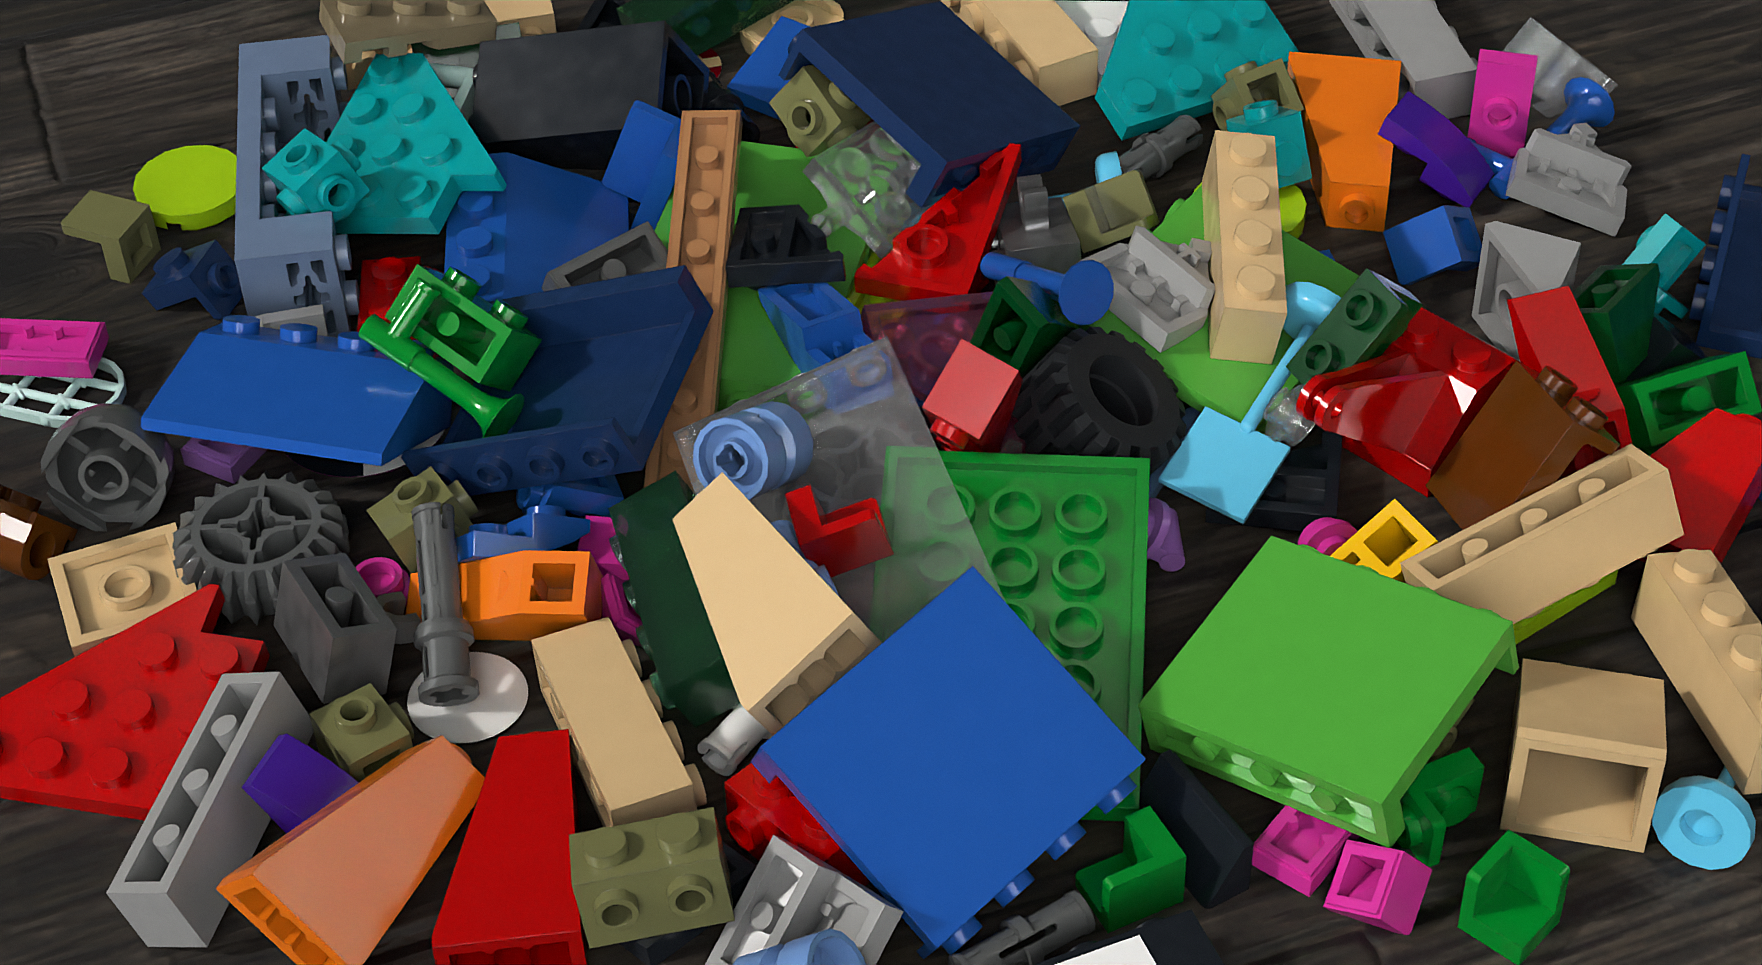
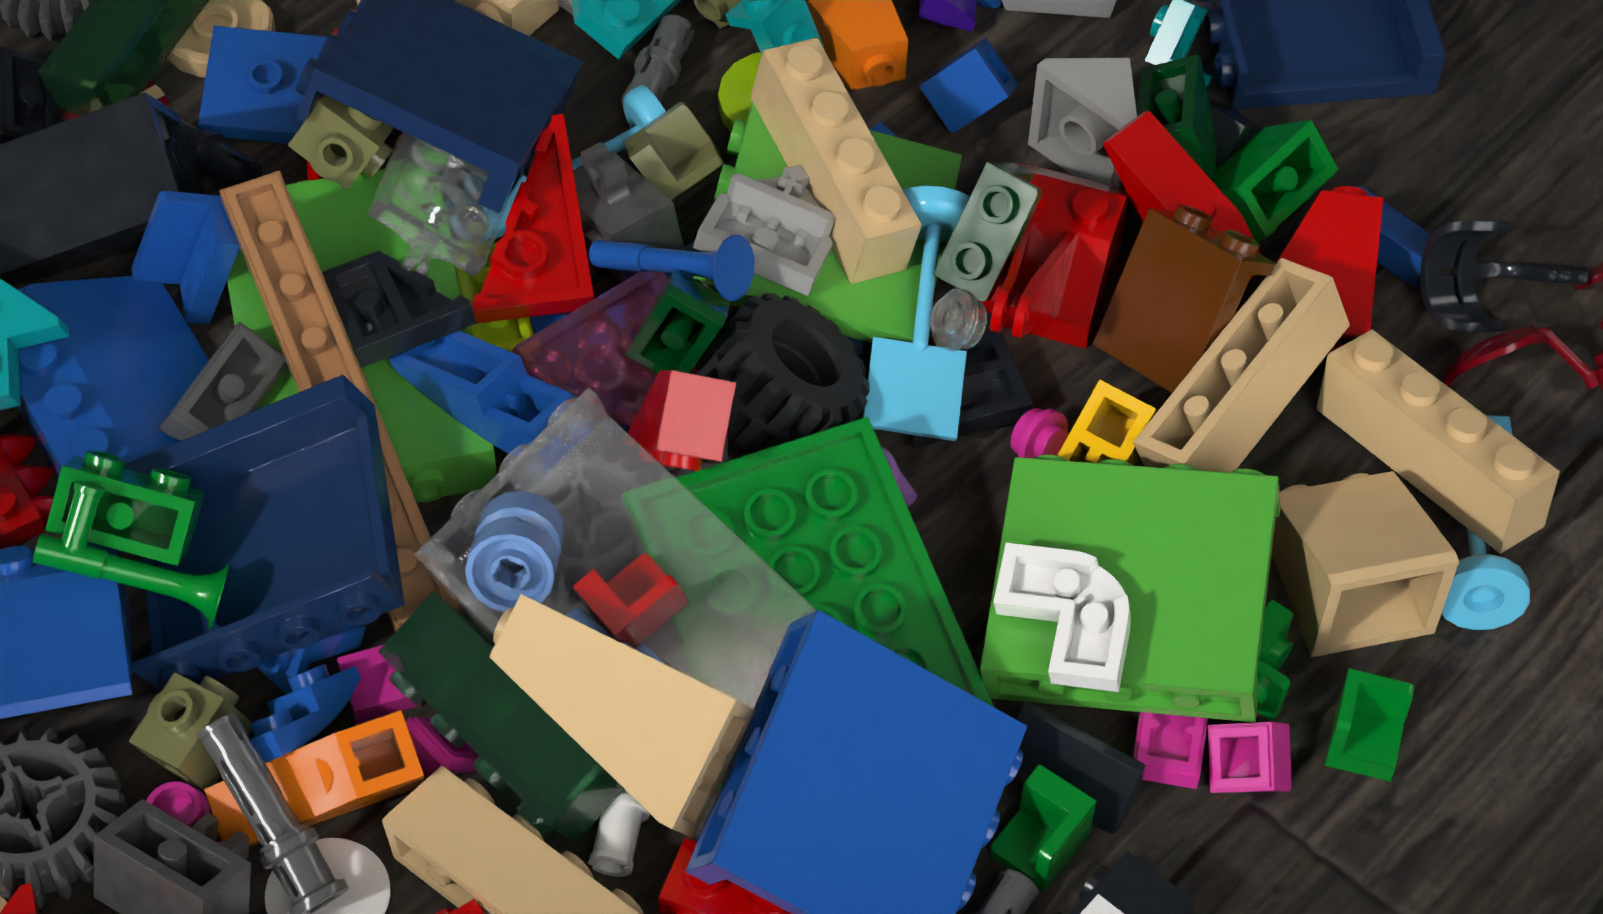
camera: 30 degrees left, 10 degrees up
none -> white plate [993,543,1131,692]

